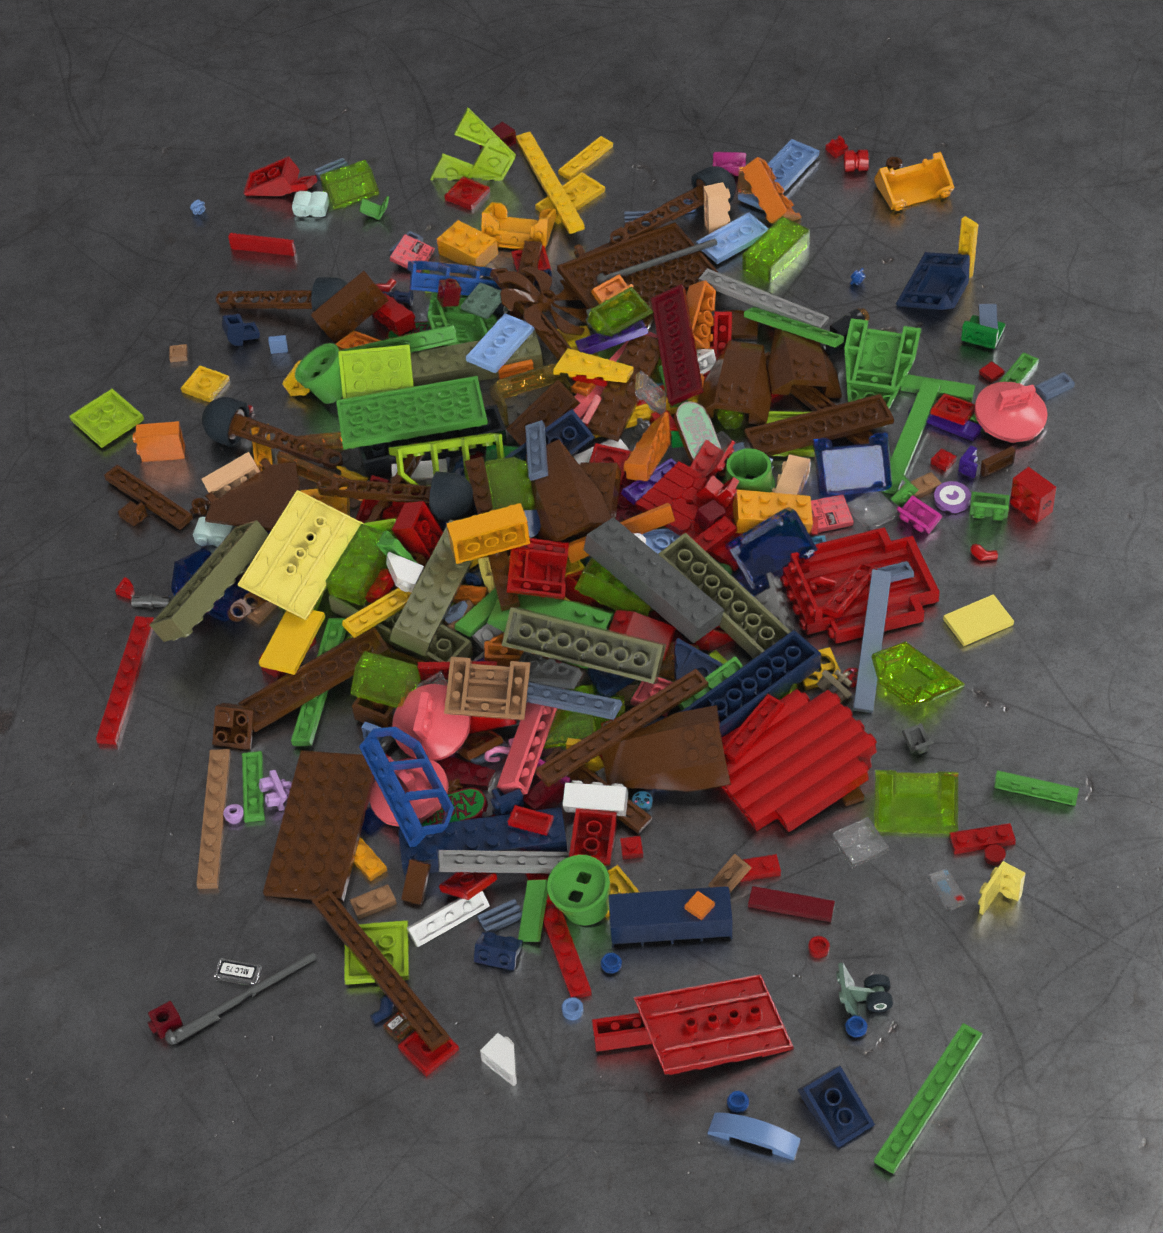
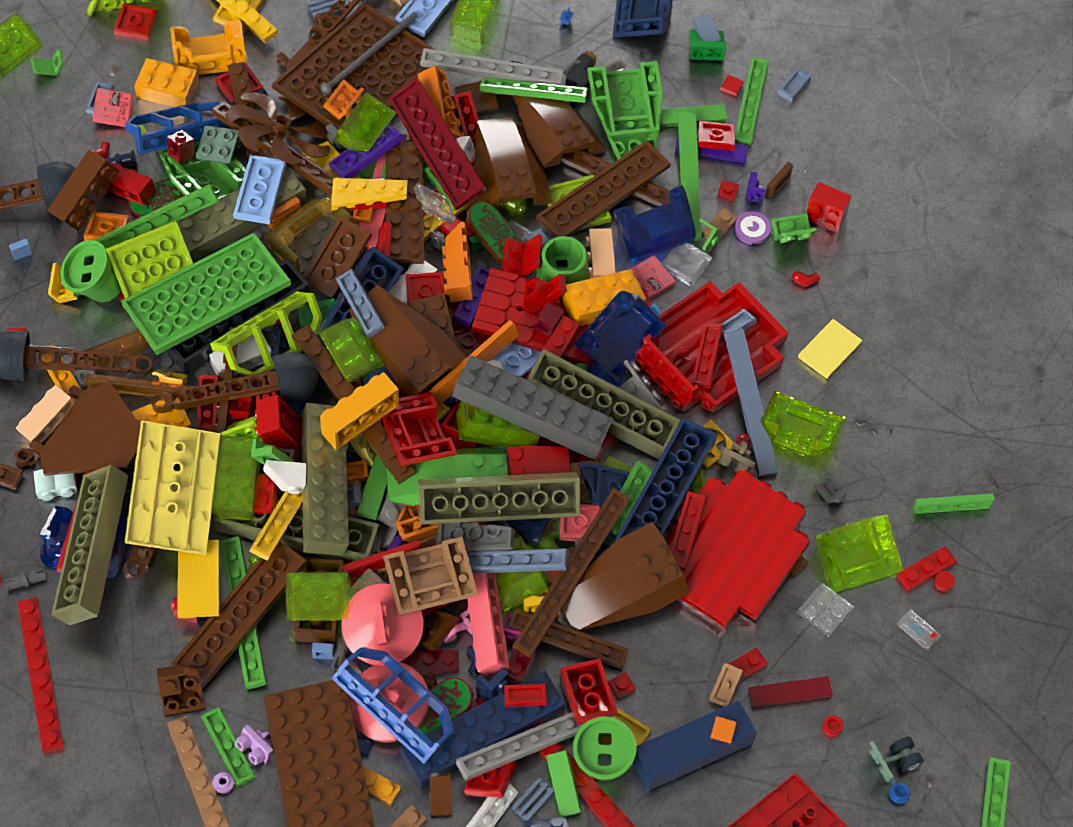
camera: 30 degrees left, 10 degrees up
white brick [563,781,628,816] -> none
blue plate [601,952,622,974] -> none
dark azure tile [632,791,653,812] -> none
dark pink bracket [896,495,942,534] -> none
coral bracket [974,382,1047,443] -> none
light yellow bracket [978,861,1026,915] -> none

